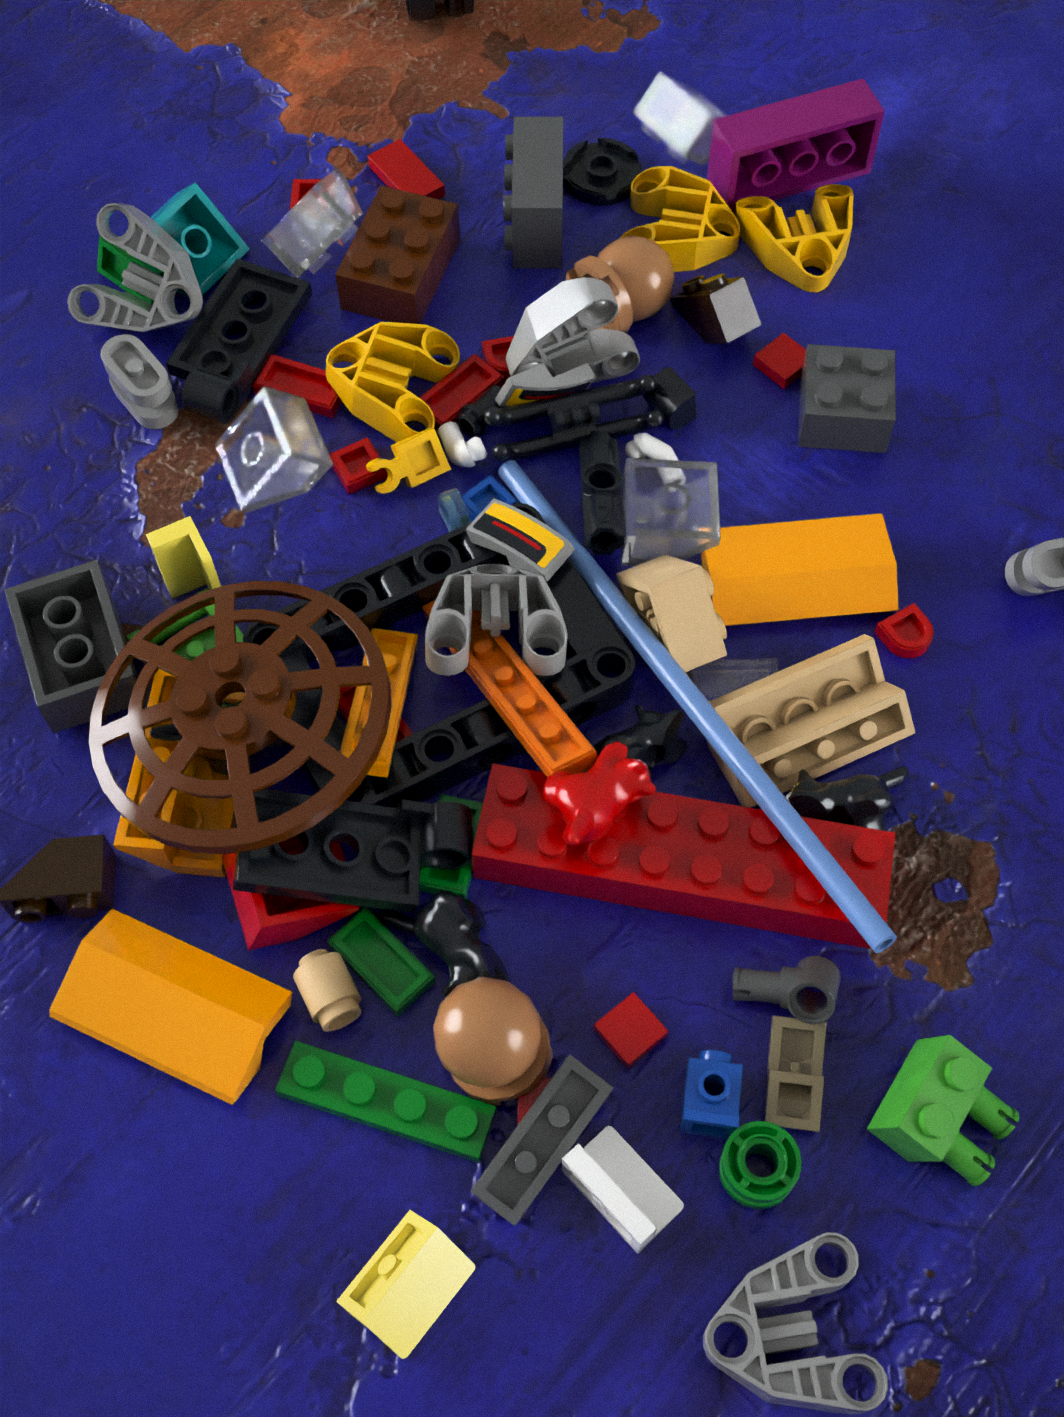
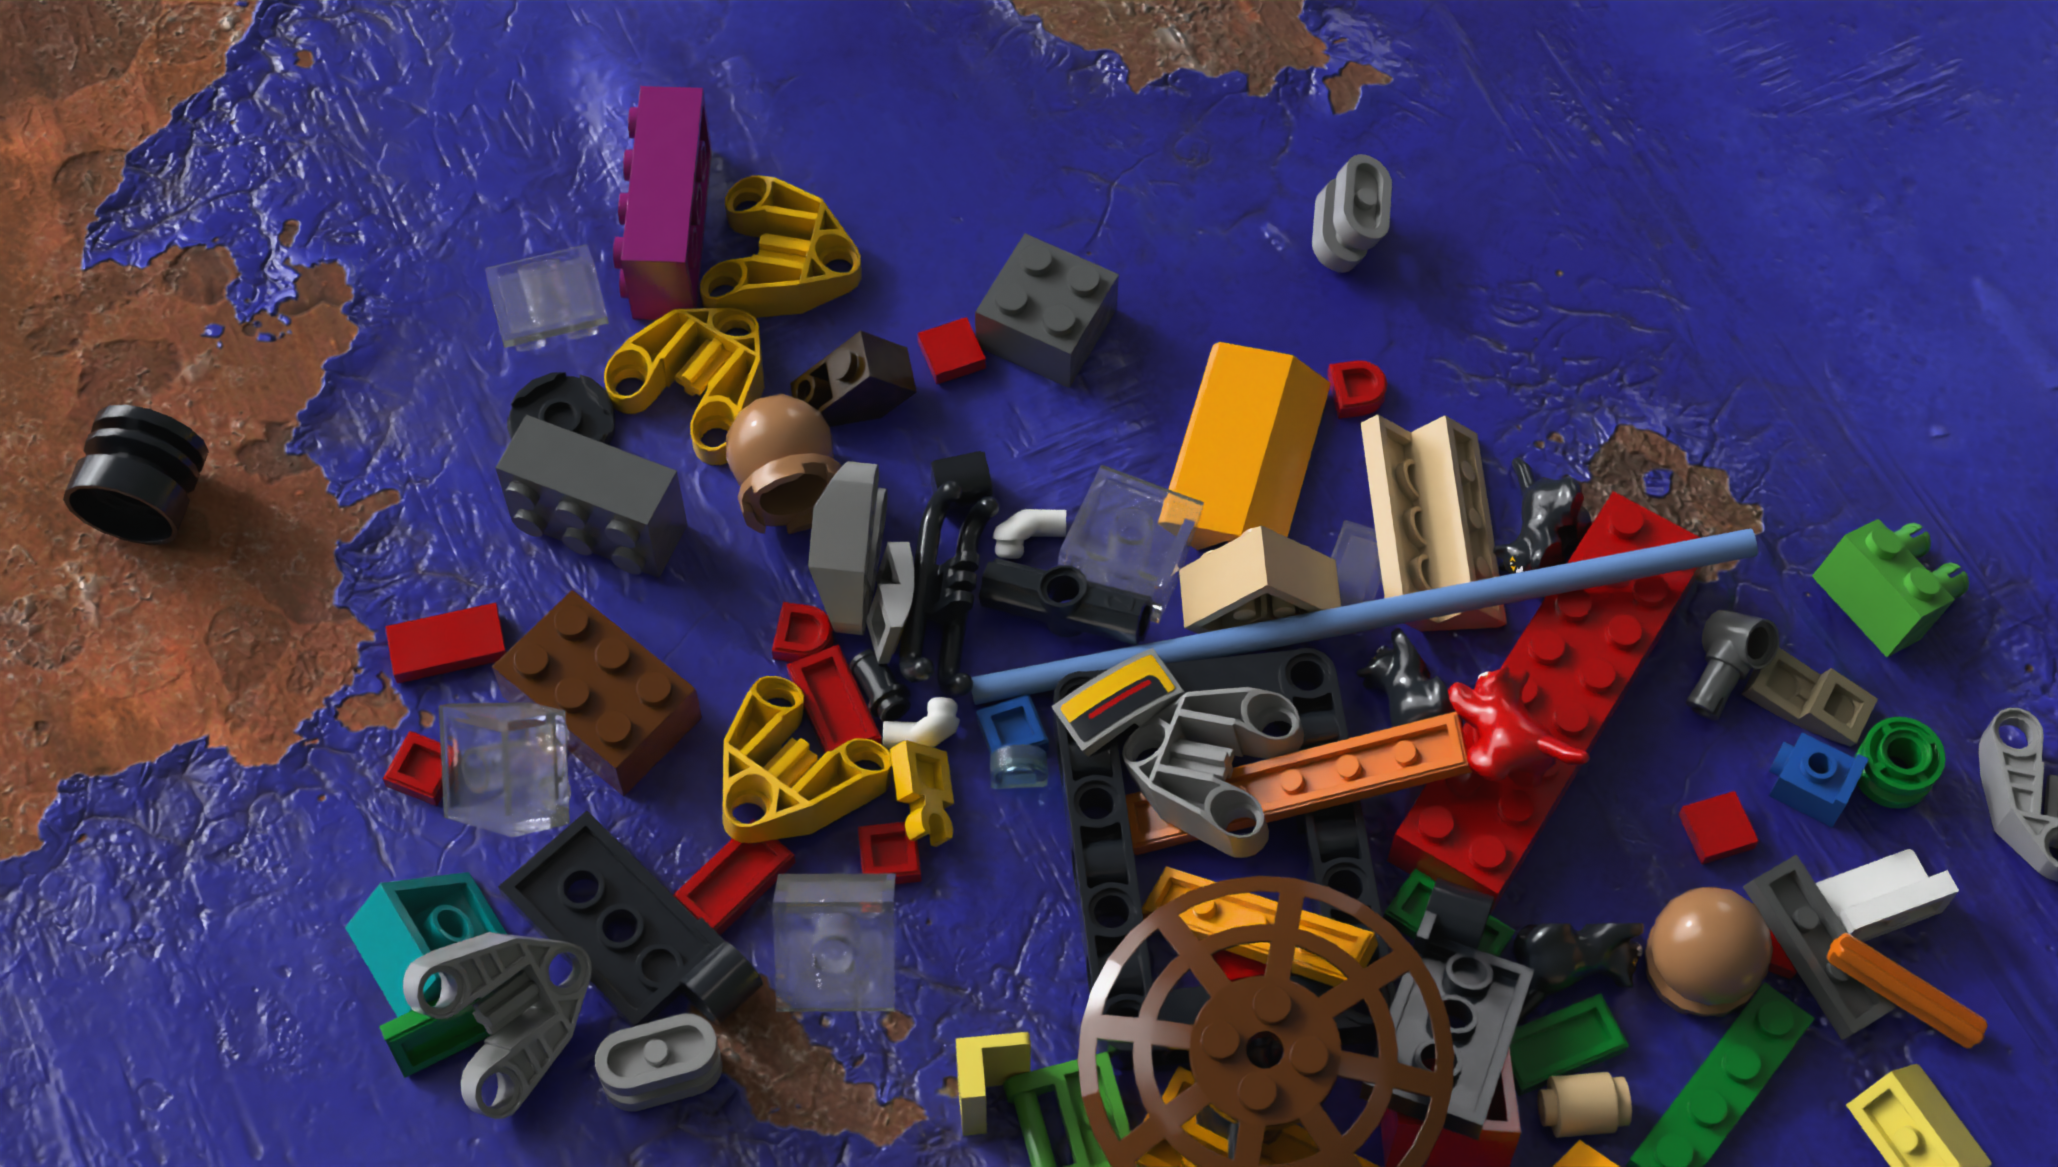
camera: 70 degrees left, 0 degrees up
none -> orange axle [1827,933,1988,1048]

